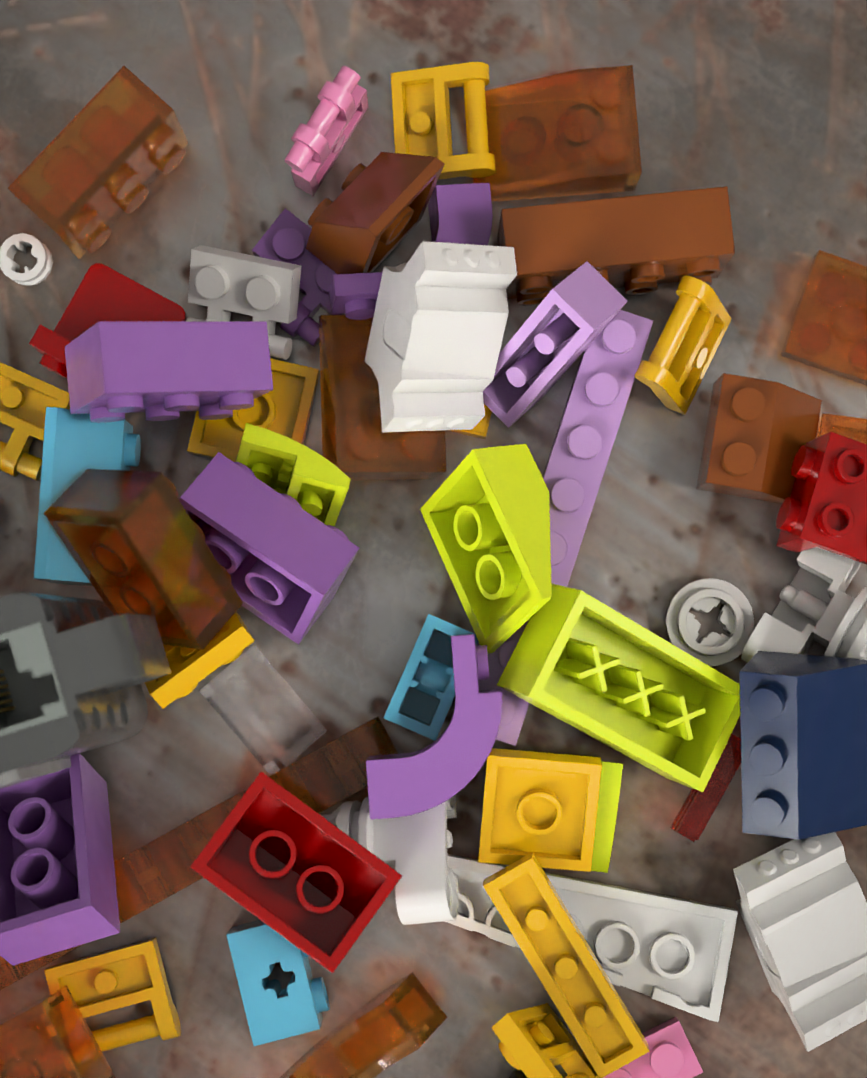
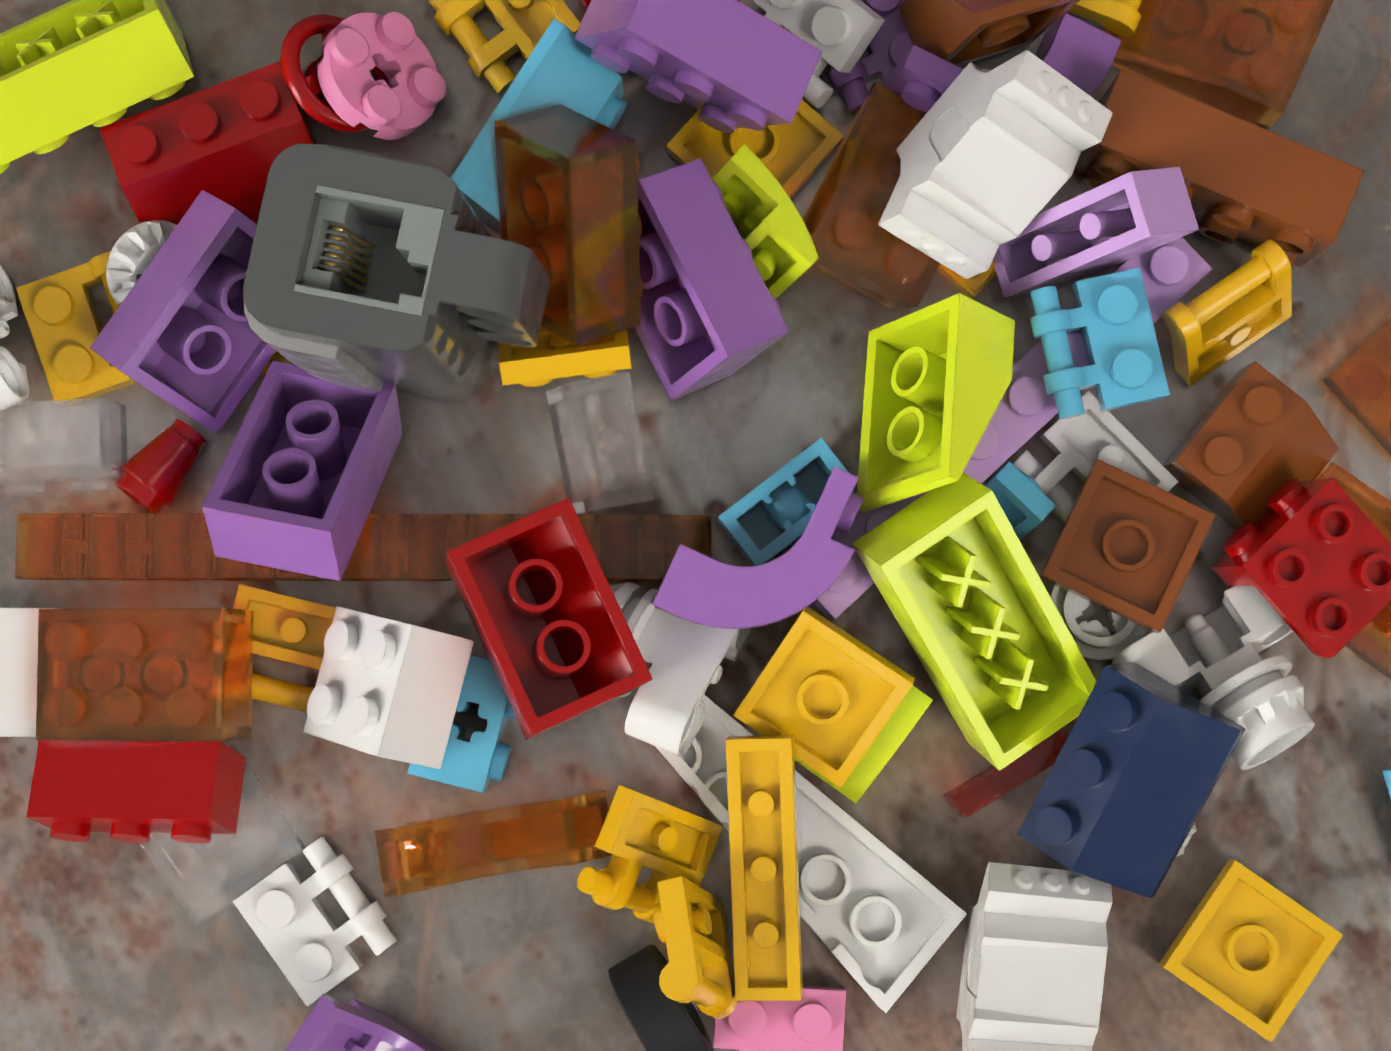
camera: 30 degrees right, 0 degrees up
none -> white brick [303,606,474,769]
none -> yellow plate [577,785,724,924]
none -> medium azure plate [984,461,1056,540]
none -> white plate [1012,391,1178,523]
none -> medium azure plate [1030,268,1170,420]
none -> dark orange plate [1039,459,1216,633]

